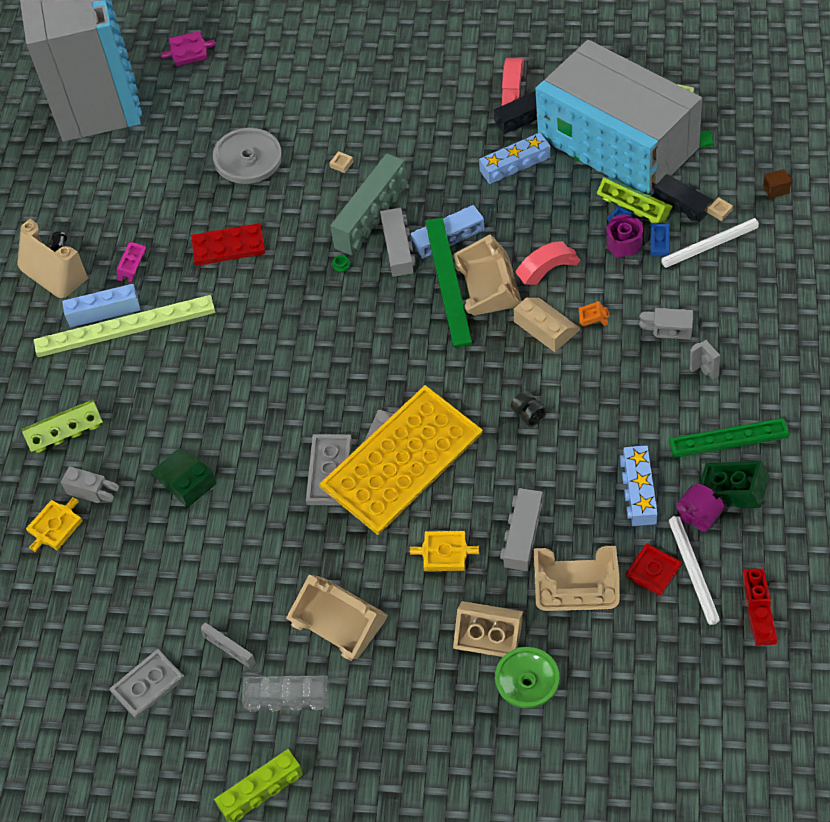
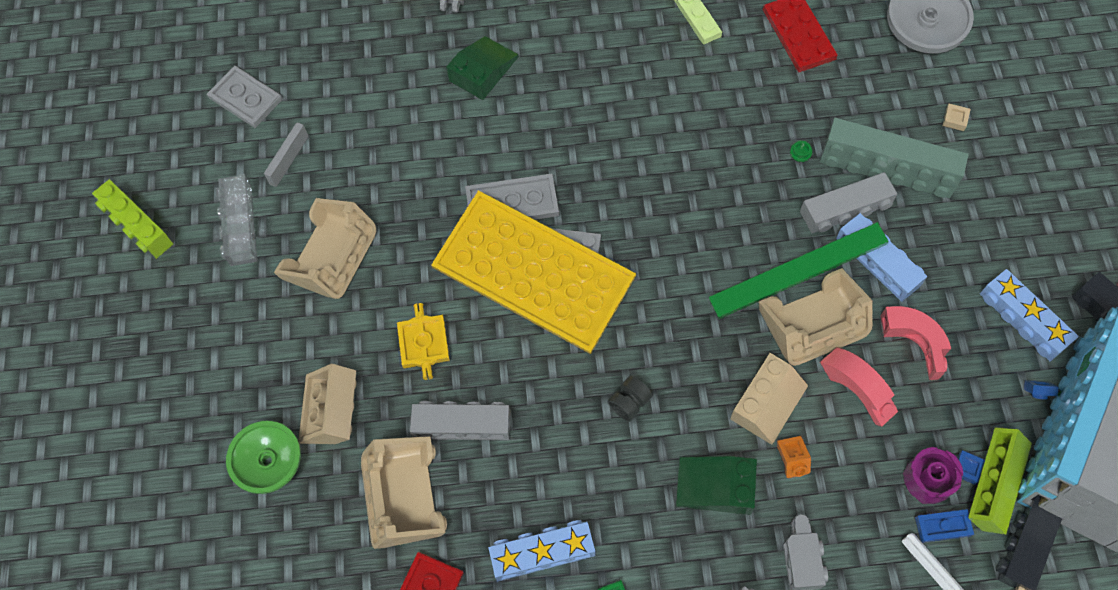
camera: 75 degrees right, 10 degrees up
none -> dark green slope [676,456,757,515]
none -> coral arch [880,306,951,380]
none -> blue plate [1024,380,1059,399]

